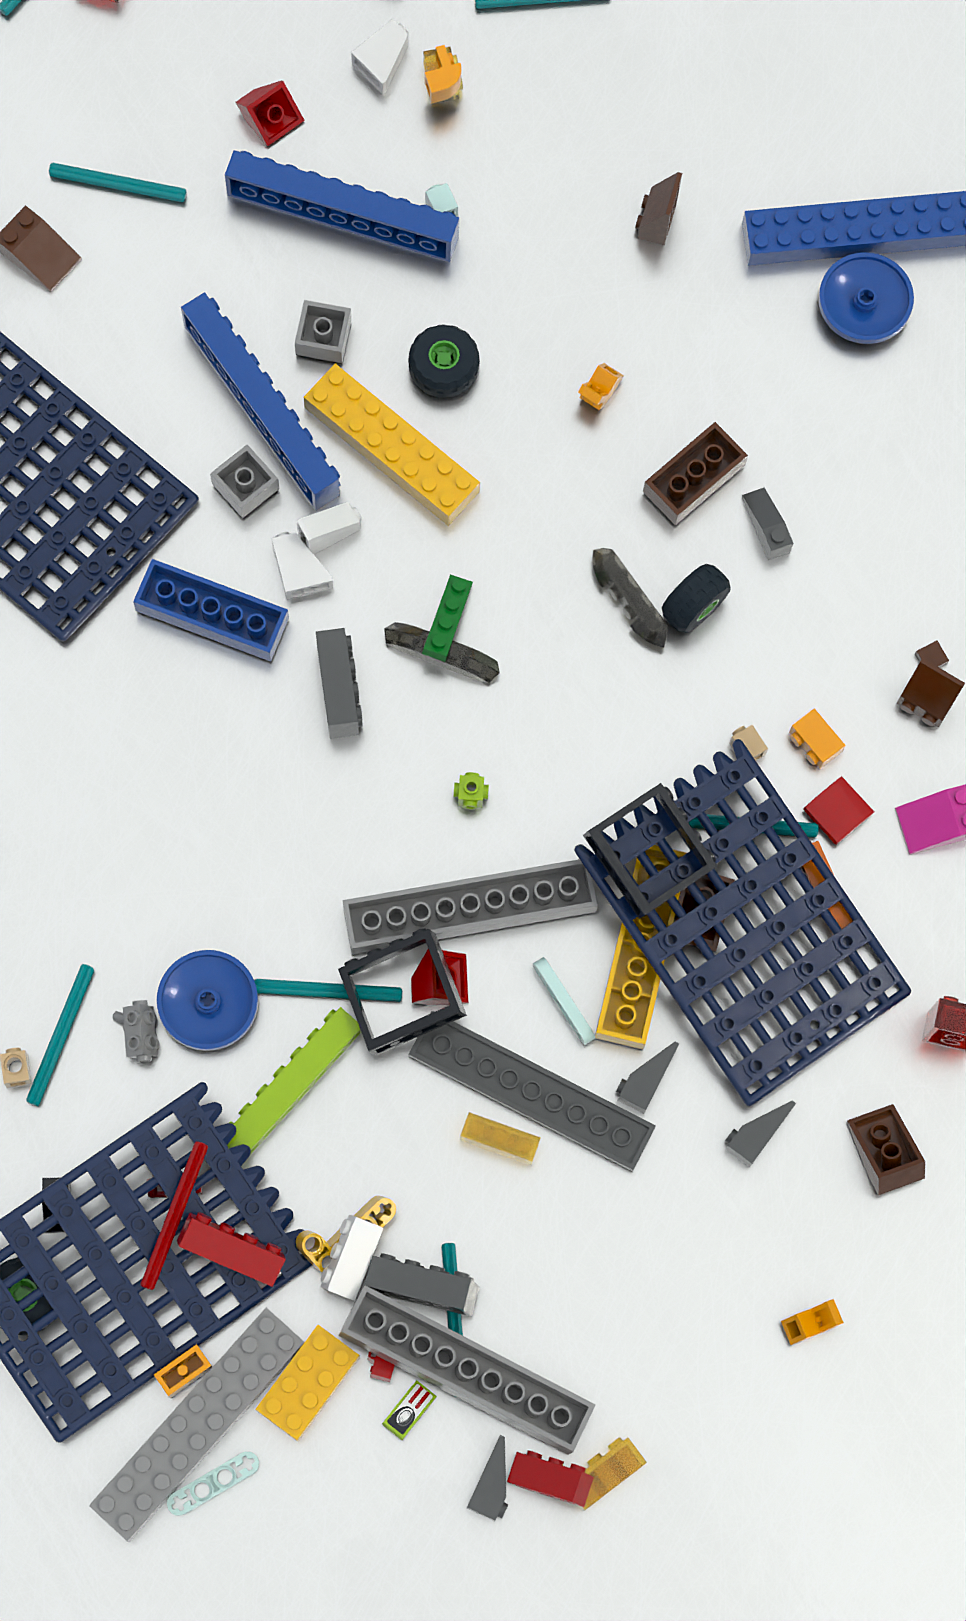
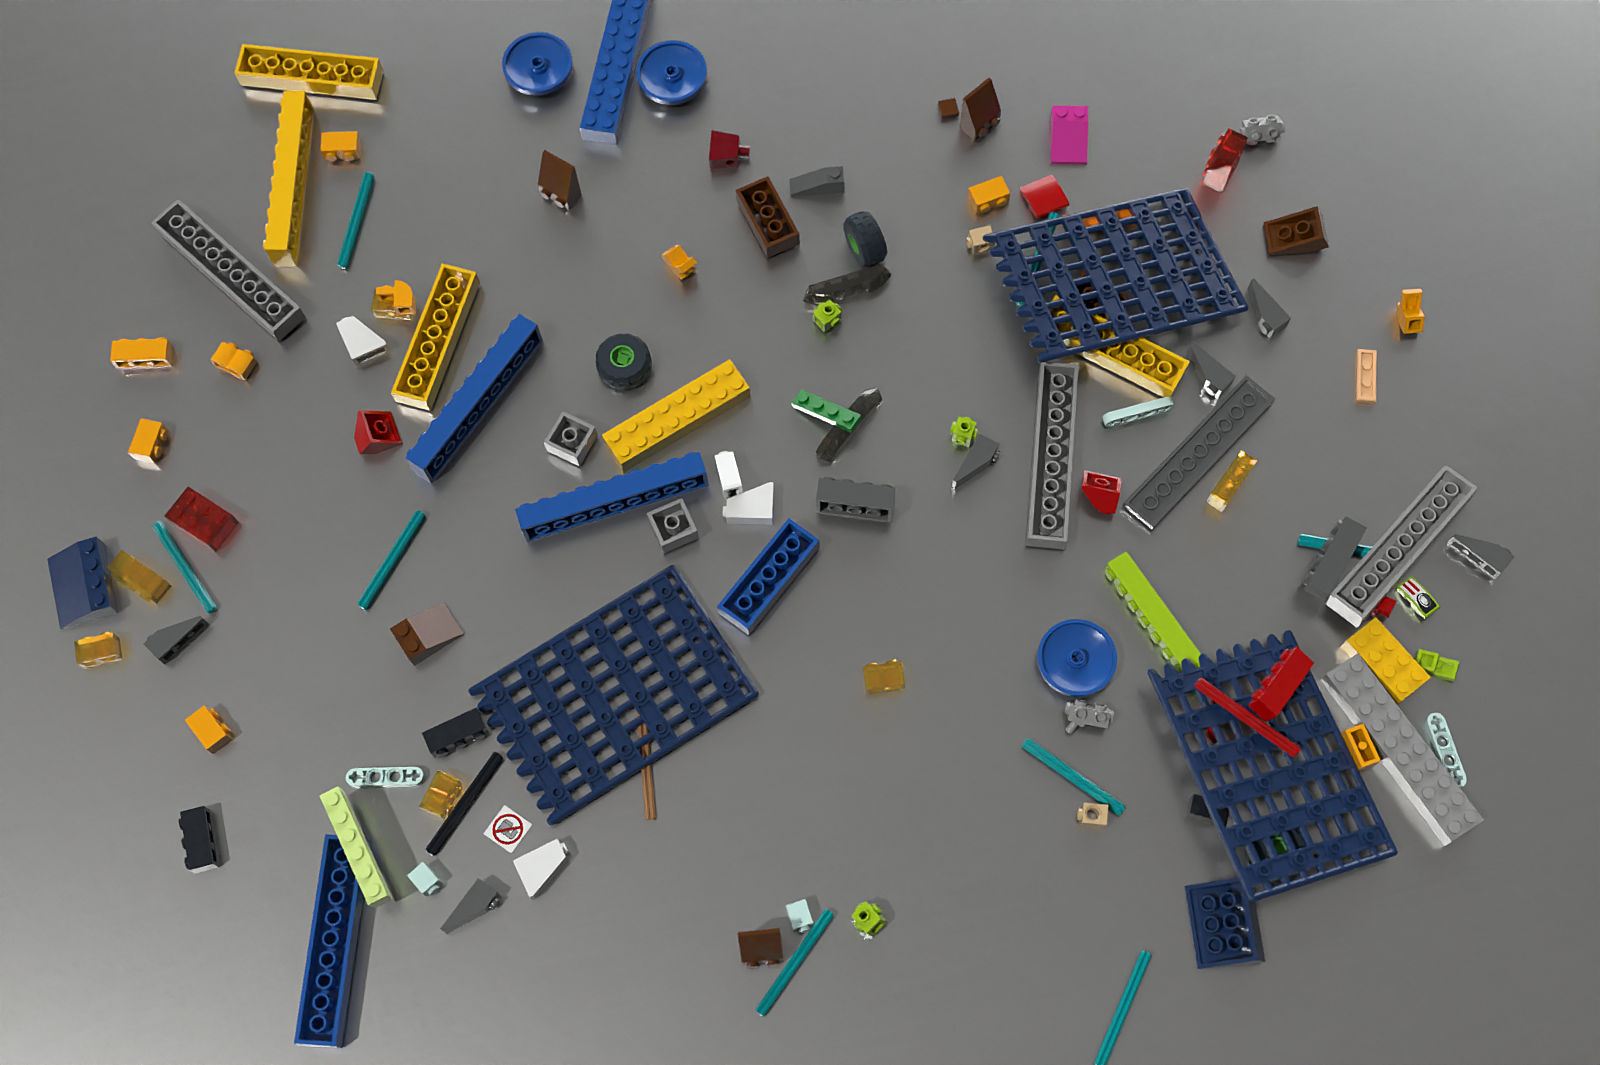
camera: 65 degrees left, 5 degrees down
teal axle [254,979,403,1002] -> none
yellow beam [296,1196,396,1272] -> none
white brick [320,1214,383,1301] -> none
black window [338,928,467,1055] -> none
light aqua brick [425,183,458,217] -> none
red brick [507,1450,594,1507] -> none
clear yellow brick [580,1437,647,1511] -> none
black window [583,783,717,919] -> none
none -> yellow brick [391,263,480,411]
none -> blue dish [502,32,573,95]
none -> dark red torso [709,130,750,169]
none -> lime brick [813,299,842,333]
none -> clear yellow brick [862,660,905,695]
none -> dark grey slope [952,434,1000,488]
none -> light nougat tile [1355,349,1377,404]
none -> lime slope [1416,649,1460,682]

